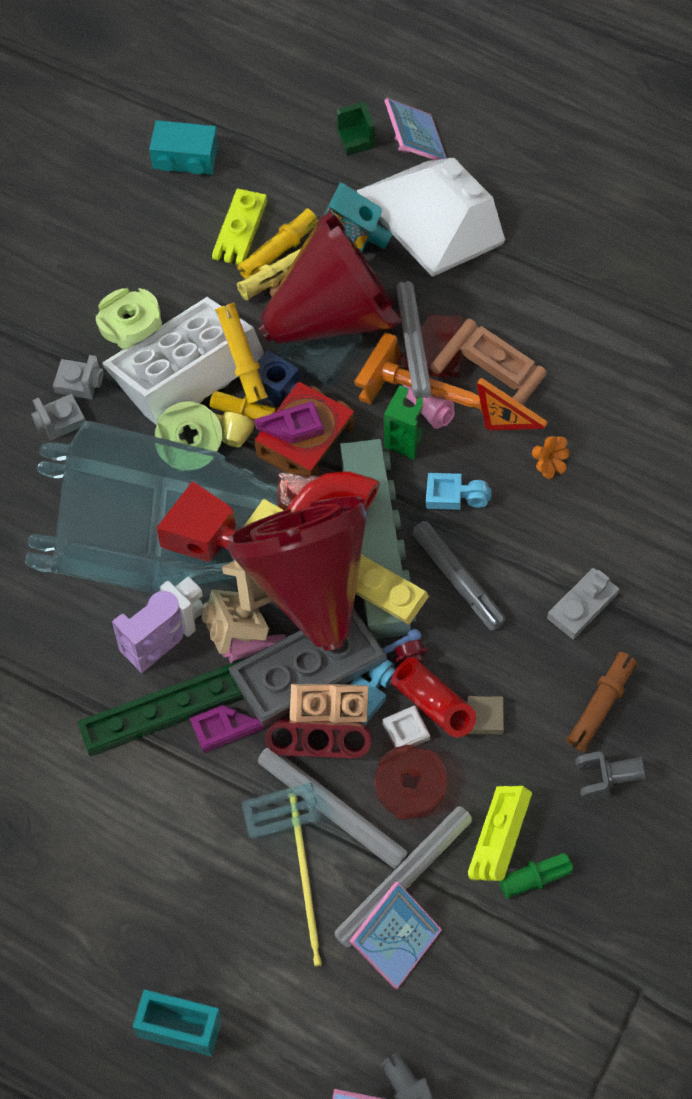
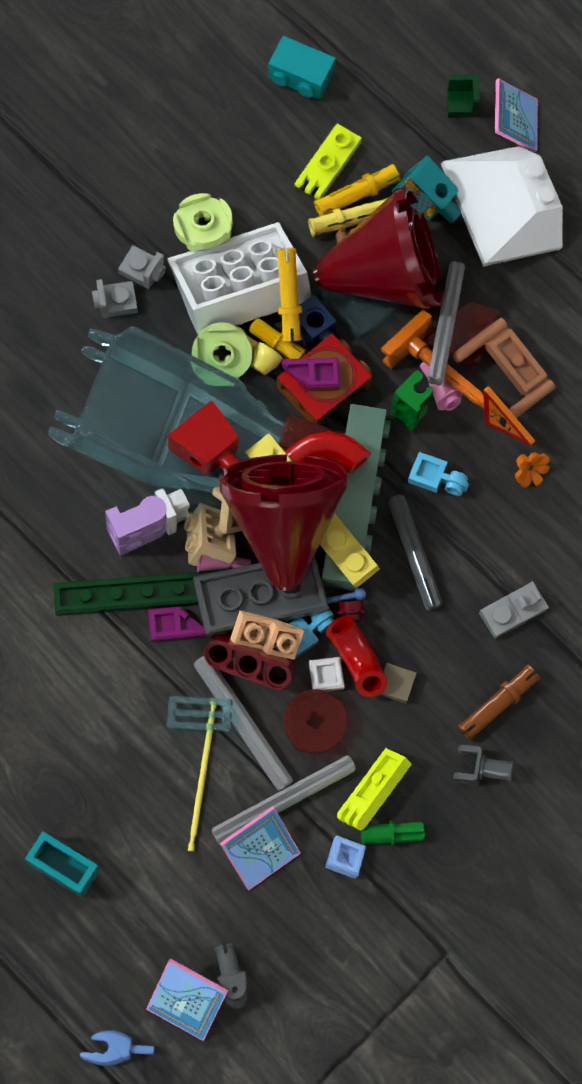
camera: 10 degrees right, 10 degrees up
none -> light blue tile [325,835,366,879]

